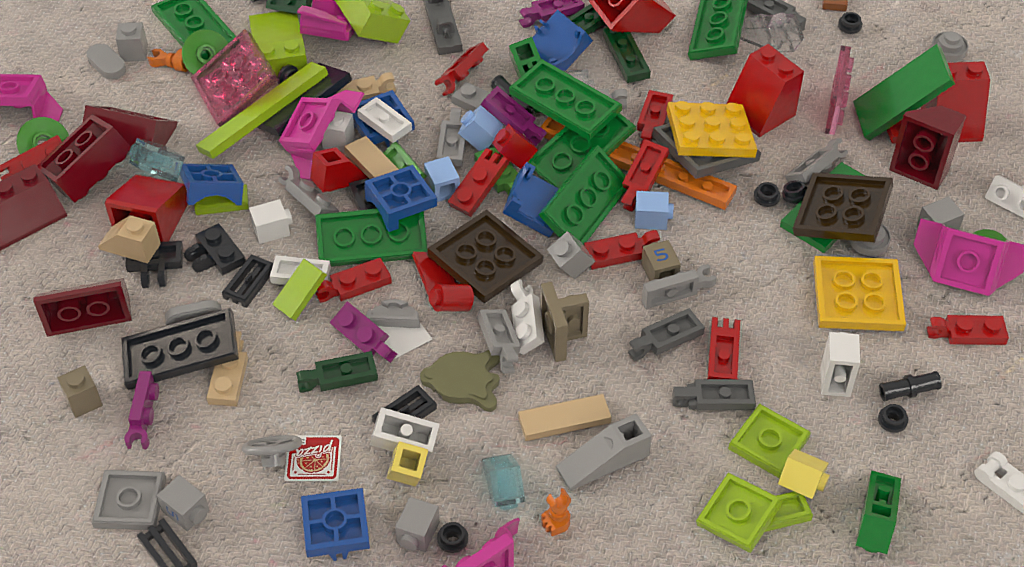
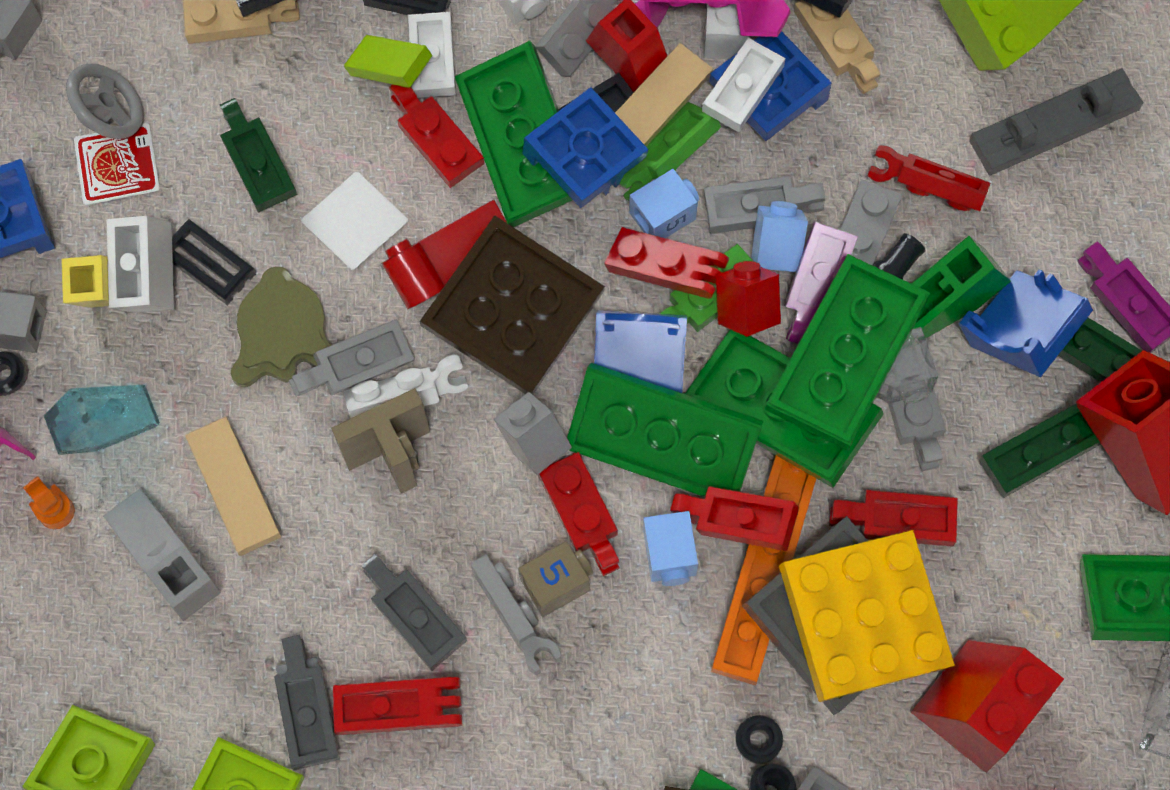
camera: 80 degrees right, 20 degrees up
magenta plate [329,301,398,363] -> none
light grey tile [365,299,420,328] -> none

